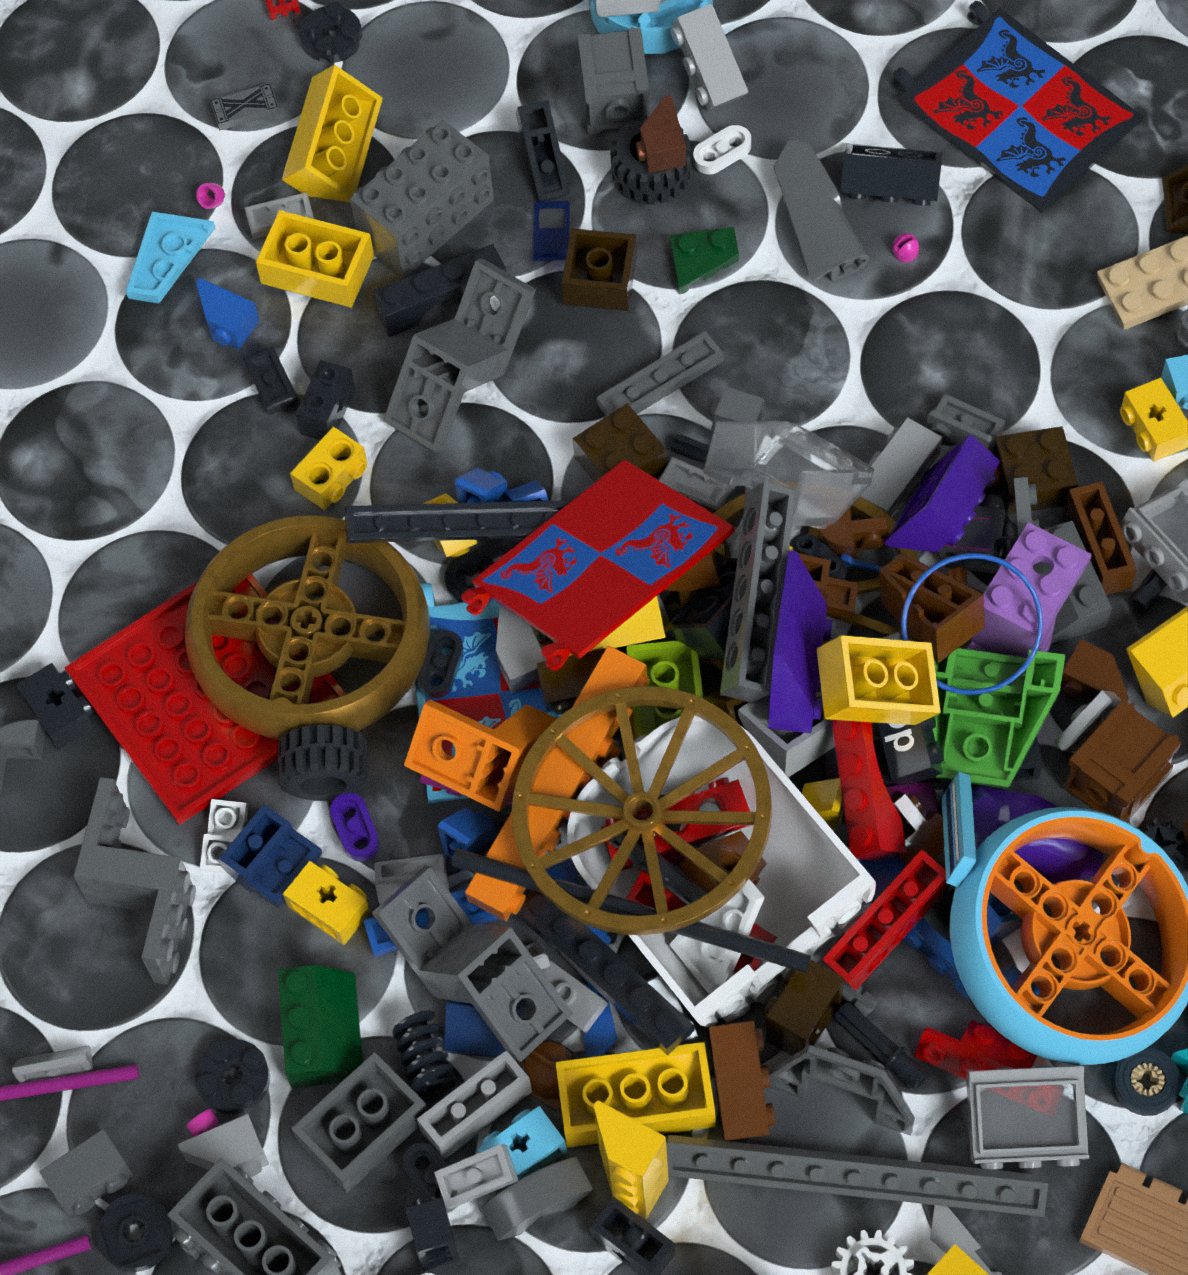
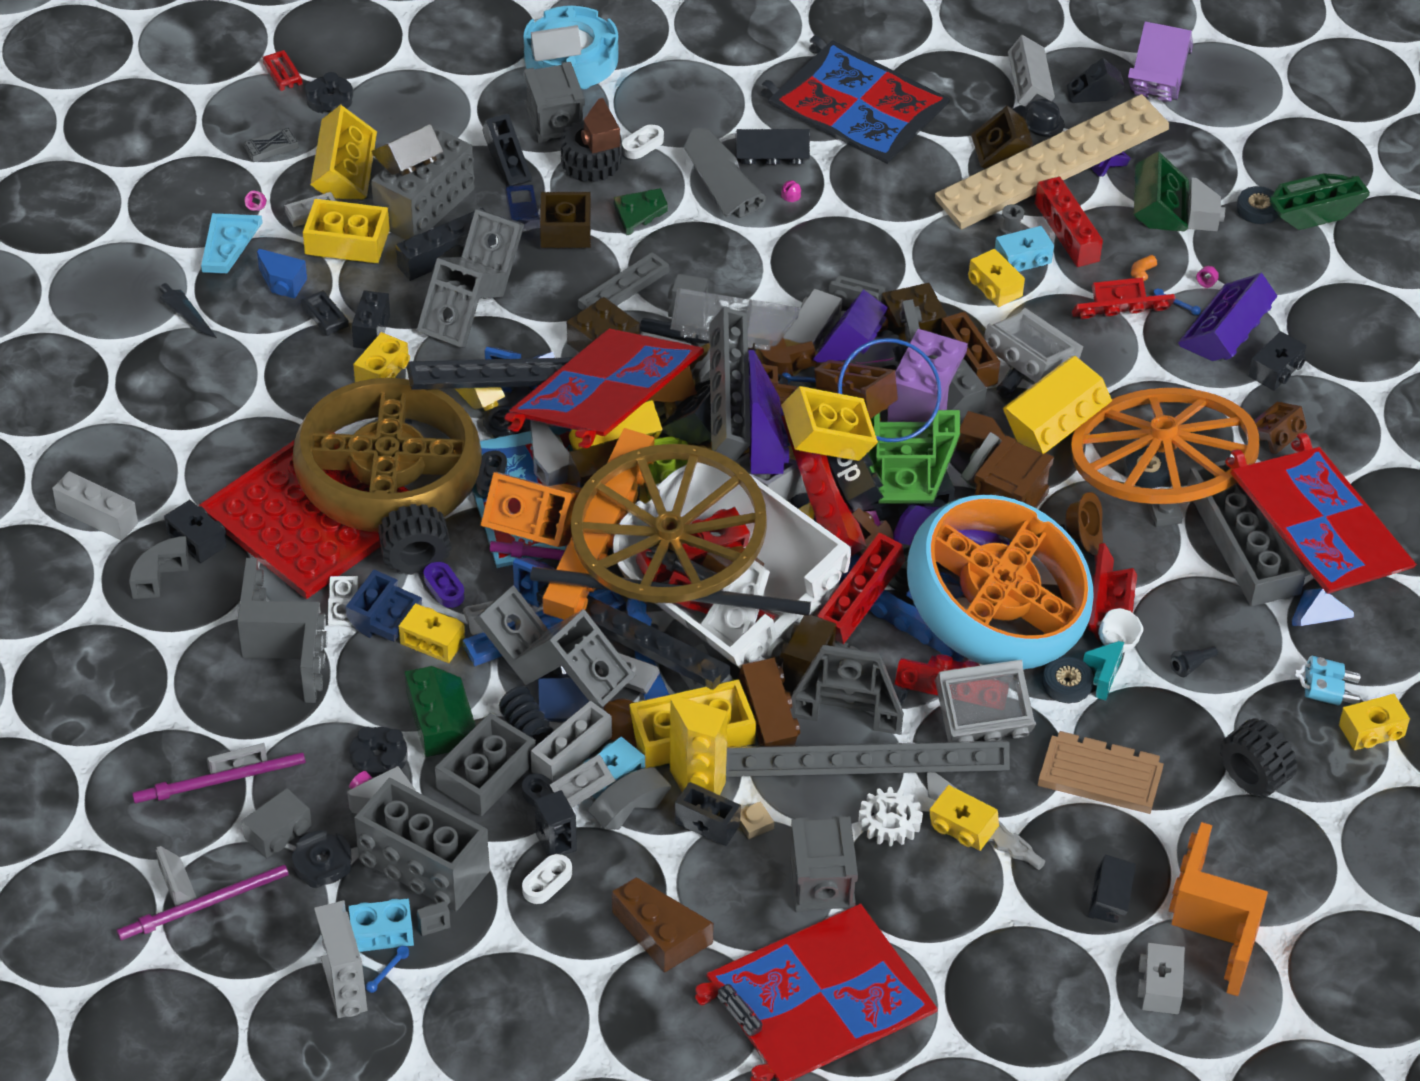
camera: 15 degrees left, 15 degrees down
light grey brick [671,3,748,111] -> none
medium azure tile [942,771,976,887] -> none
none -> black bar [159,283,217,338]
none -> slope [371,124,443,176]
none -> tan plate [740,801,774,840]

